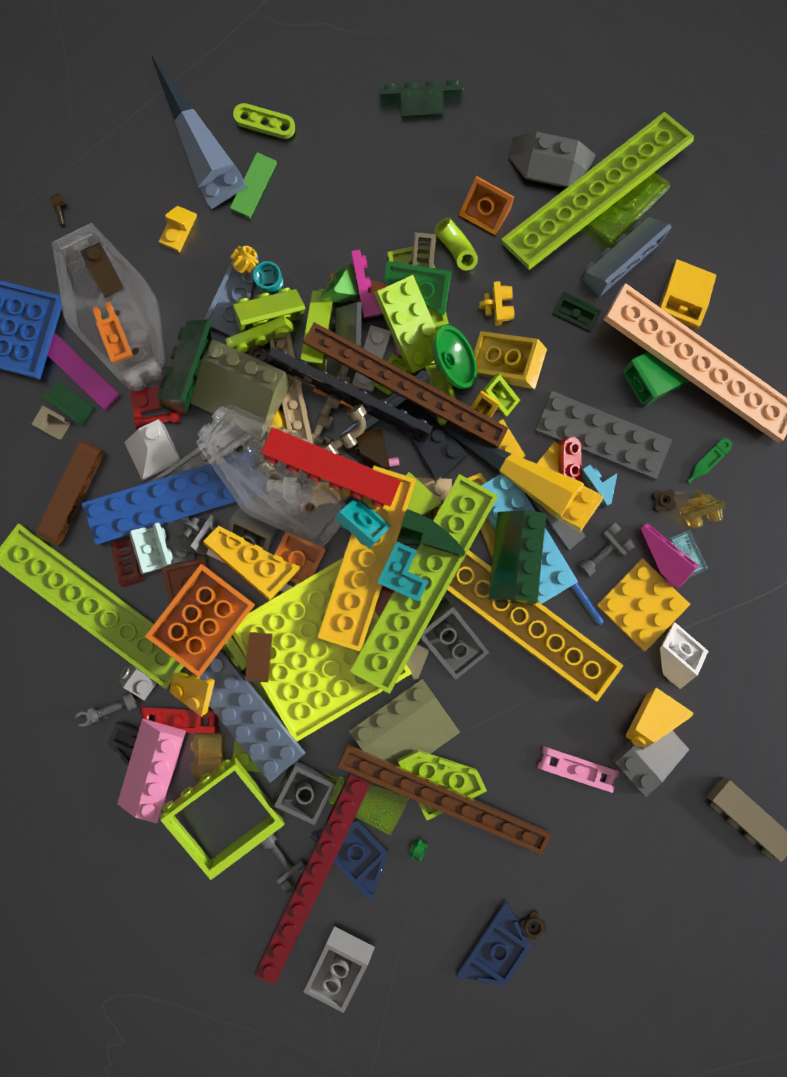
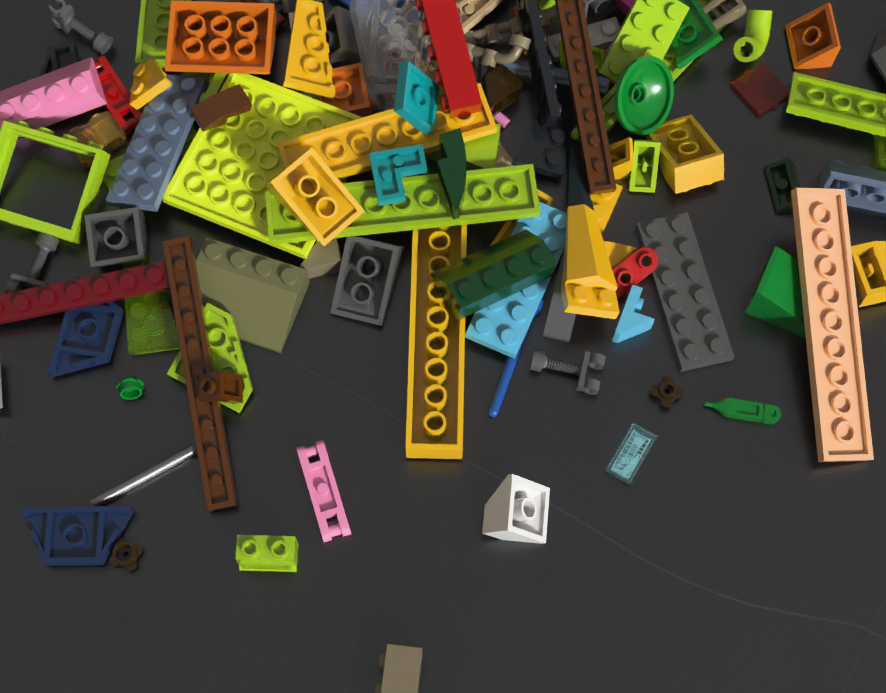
camera: 55 degrees right, 15 degrees down
light grey bracket [119,664,157,700] -> none
yellow hips [478,281,514,326] -> none
yellow plate [596,558,690,651] -> none
slope [610,730,689,797] -> none
yellow slope [626,688,693,749] -> none
dark pink slope [641,524,699,588] -> none
clear yellow hips [679,490,726,529] -> none
none -> flat silver bar [90,445,196,506]
none -> reddish brown bracket [199,371,243,404]
none -> lime window [235,535,299,572]
none -> yellow slope [265,147,365,247]
none -> clear red piece [730,62,789,117]

